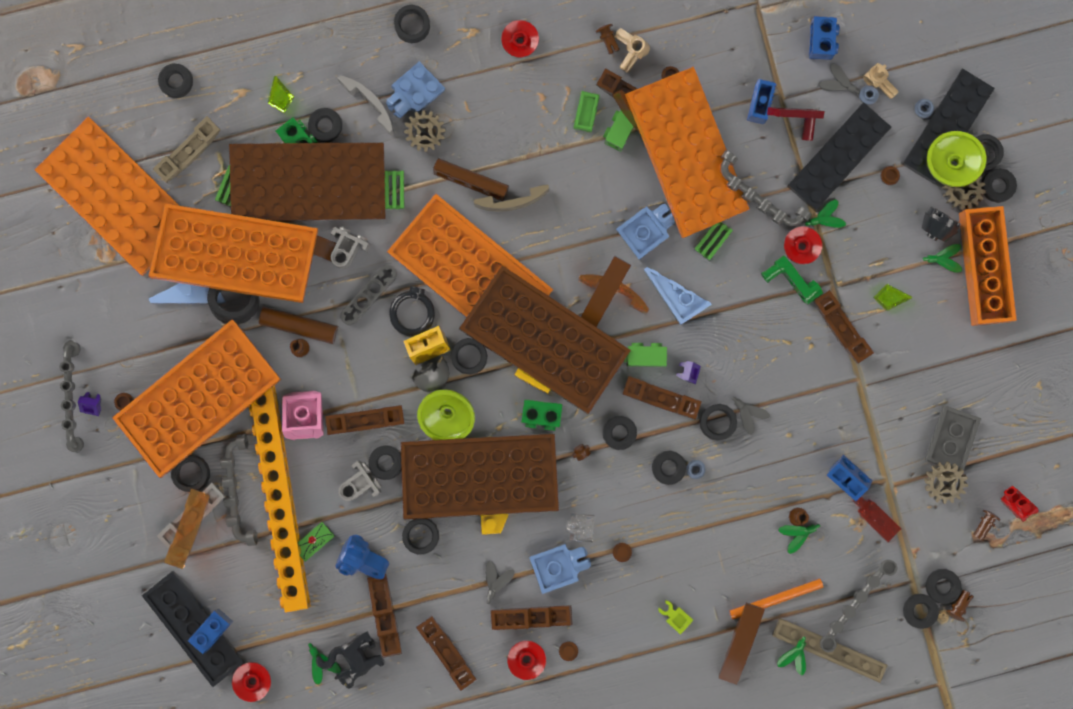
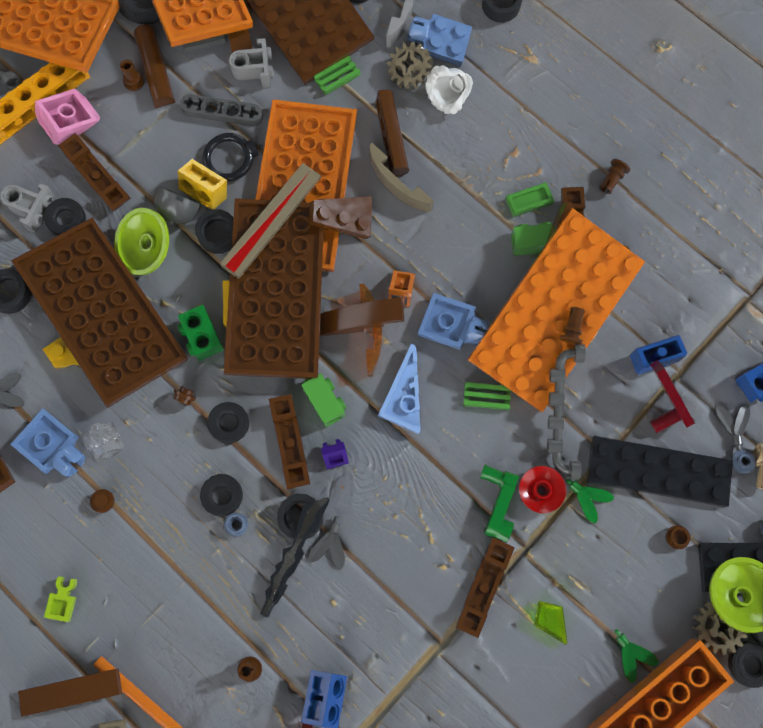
camera: 55 degrees right, 10 degrees down
red dish [501,20,539,58] -> none
tan axle [615,28,650,73] -> none
green piece [778,524,820,554] -> none
black cone [922,207,961,242] -> none
none -> dark tan tile [220,163,321,279]
none -> black sword [260,497,330,617]
none -> reddish brown wing [309,196,372,239]
none -> orange slope [388,270,415,307]
none -> white hair [426,65,473,114]
none -> reddish brown pin [559,307,585,344]

